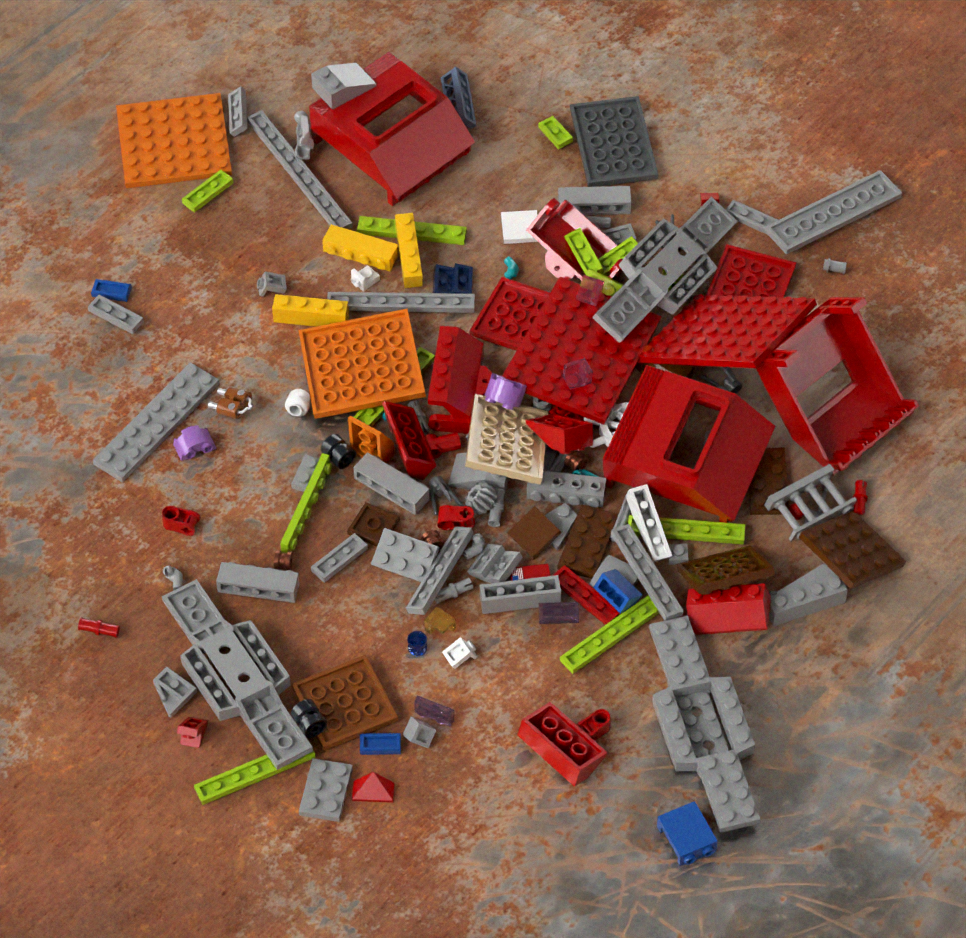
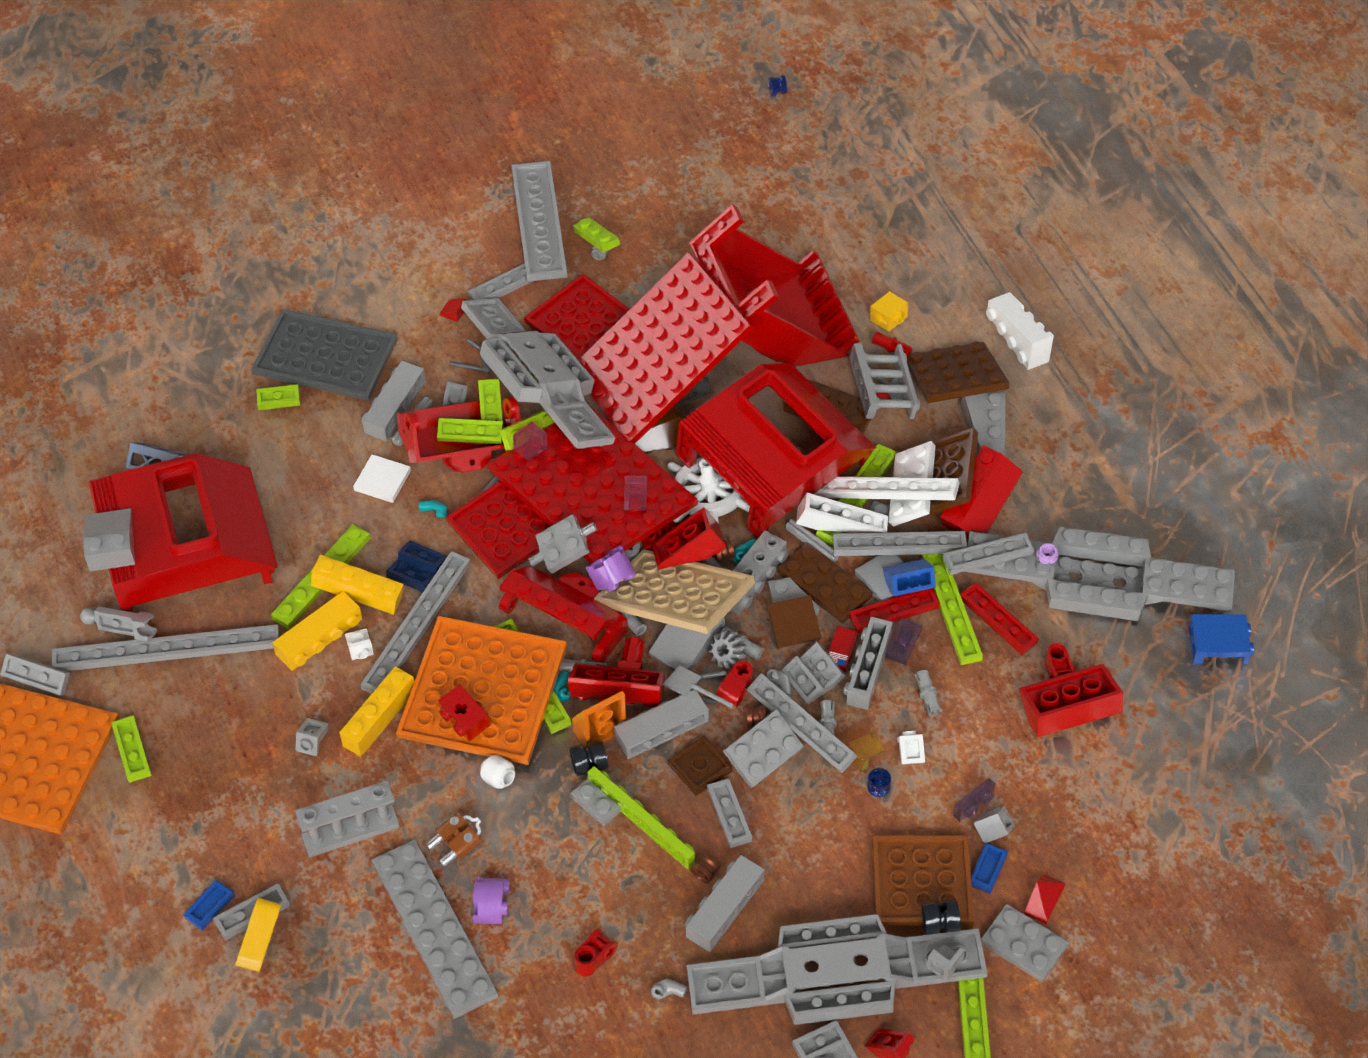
camera: 65 degrees left, 0 degrees up
none -> yellow beam [236,898,281,972]
none -> light grey fence [295,781,400,858]
none -> red brick [438,684,491,742]
none -> light grey plate [528,514,597,574]
none -> lime plate [573,217,620,253]
none -> light grey piece [663,666,733,708]
none -> white tile [814,477,960,500]
none -> yellow head [870,291,908,332]
none -> white plate [888,441,936,526]
none -> light grey pin [914,670,942,717]
none -> light grey panel [926,945,965,981]
none -> light grey tile [943,532,1034,575]
none -> red plate [960,582,1039,655]
none -> white wedge [986,292,1054,370]
none -> lavender plate [1036,543,1059,564]

